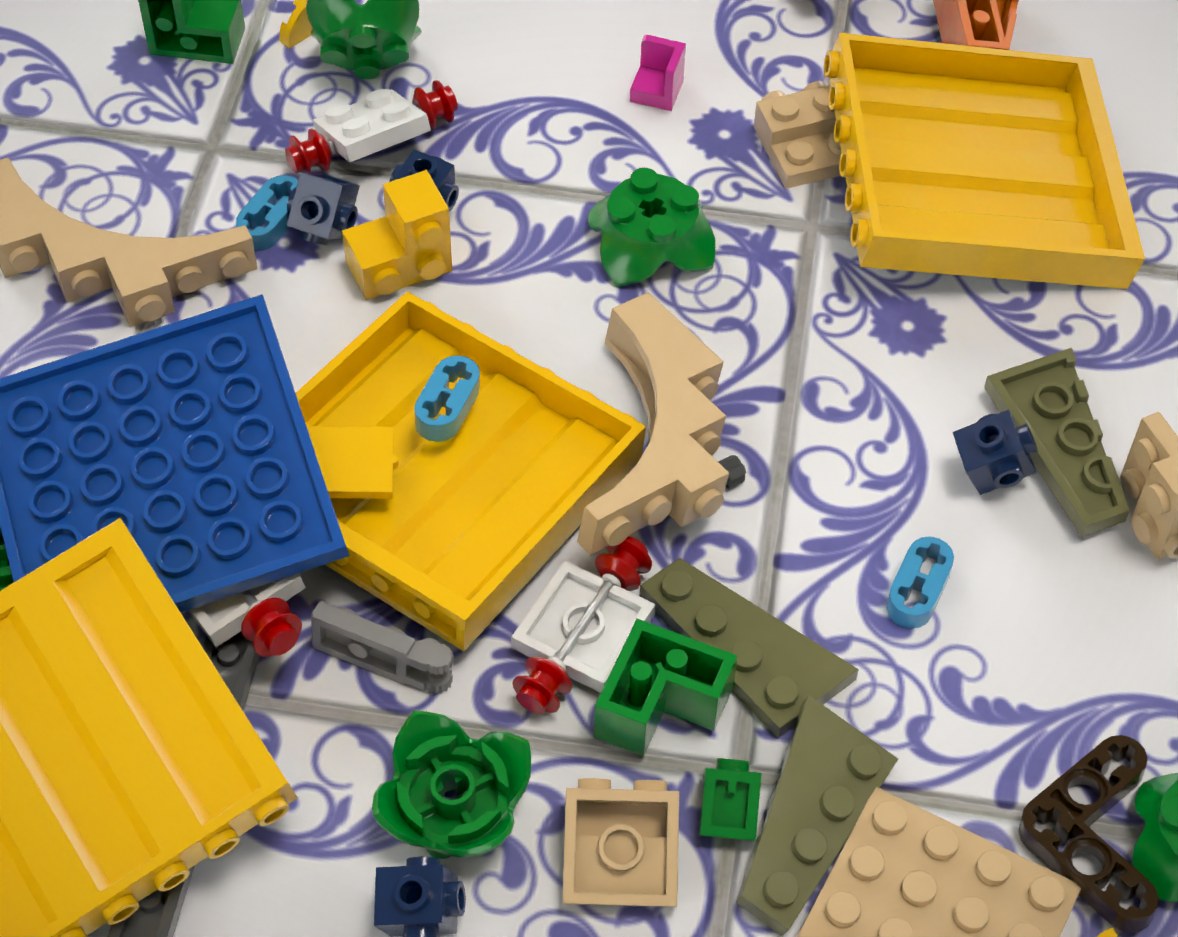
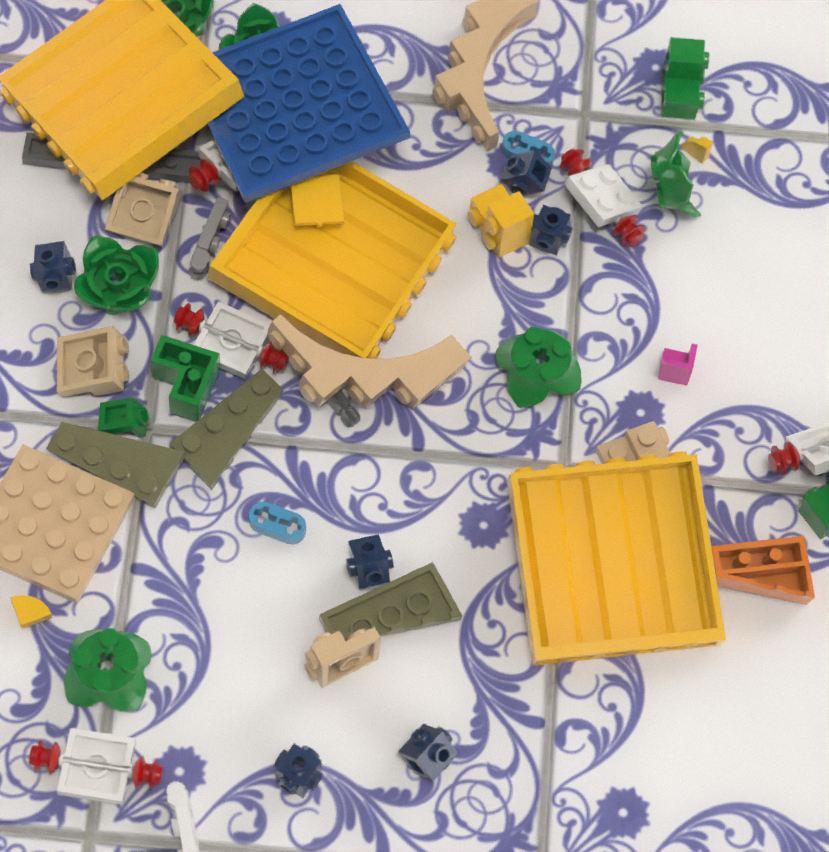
camera: 80 degrees right, 10 degrees up
dark azure beam [414,356,480,442] -> none
dark brown beam [1018,735,1159,933] -> none
none -> tan plate [105,173,182,247]

